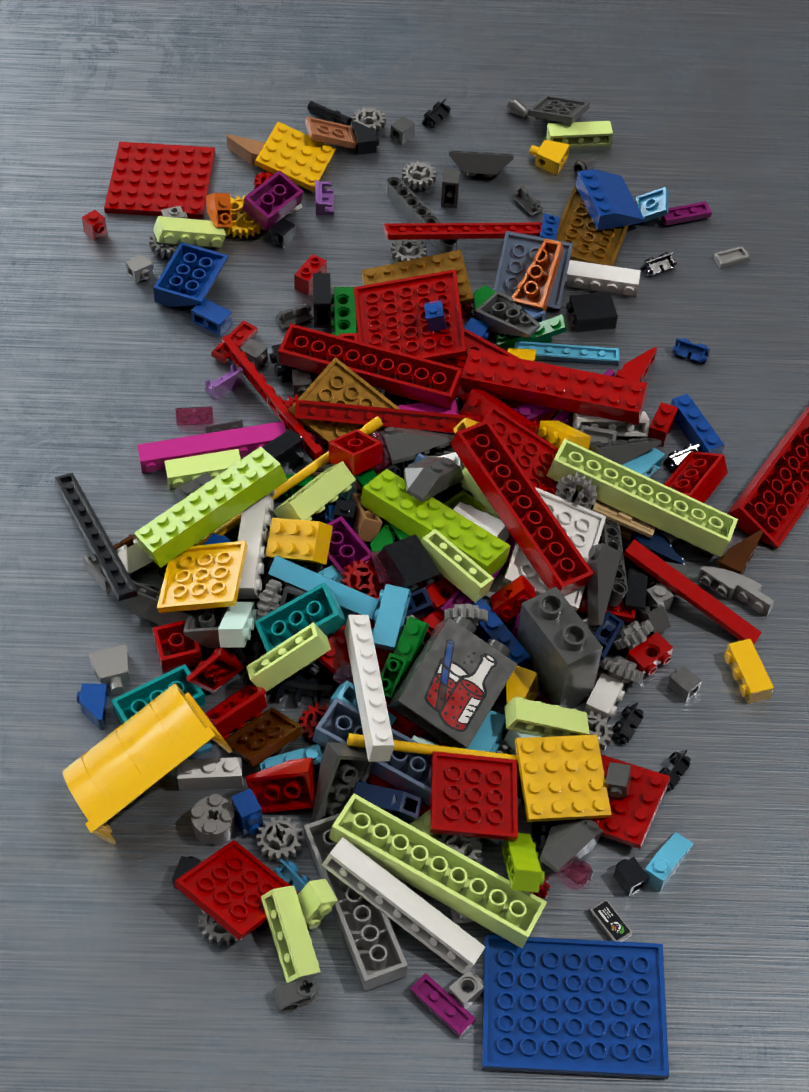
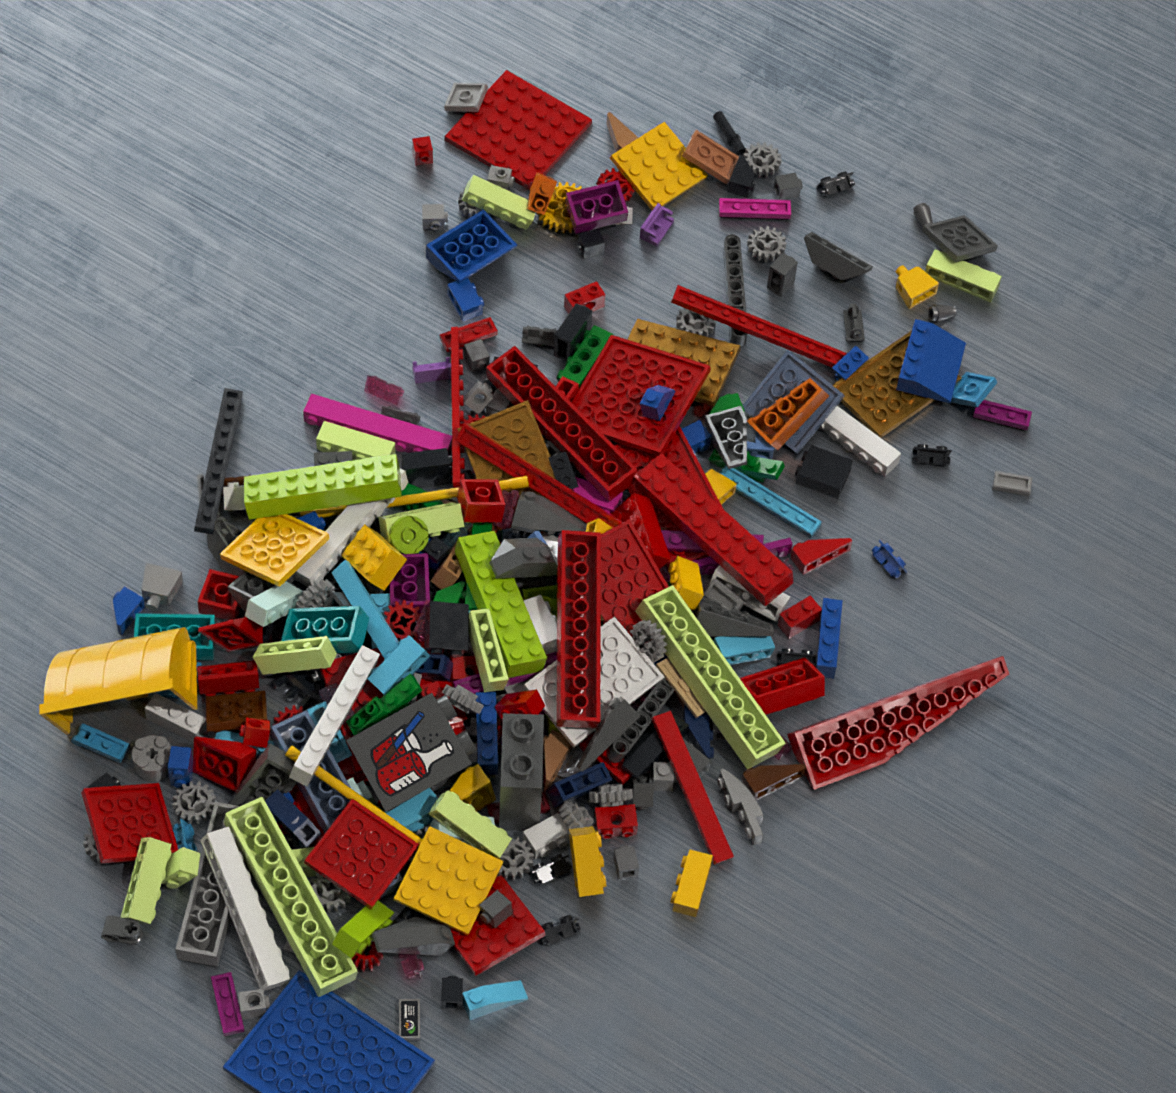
camera: 30 degrees right, 5 degrees up
none -> dark azure plate [71,724,130,763]
none -> red brick [239,717,270,748]
none -> lime tile [390,515,429,554]
none -> light grey tile [444,83,488,112]
none -> light grey brick [464,381,493,414]
none -> black hinge [548,452,579,491]
none -> yellow brick [568,826,607,897]
none -> dark pink plate [719,198,791,219]

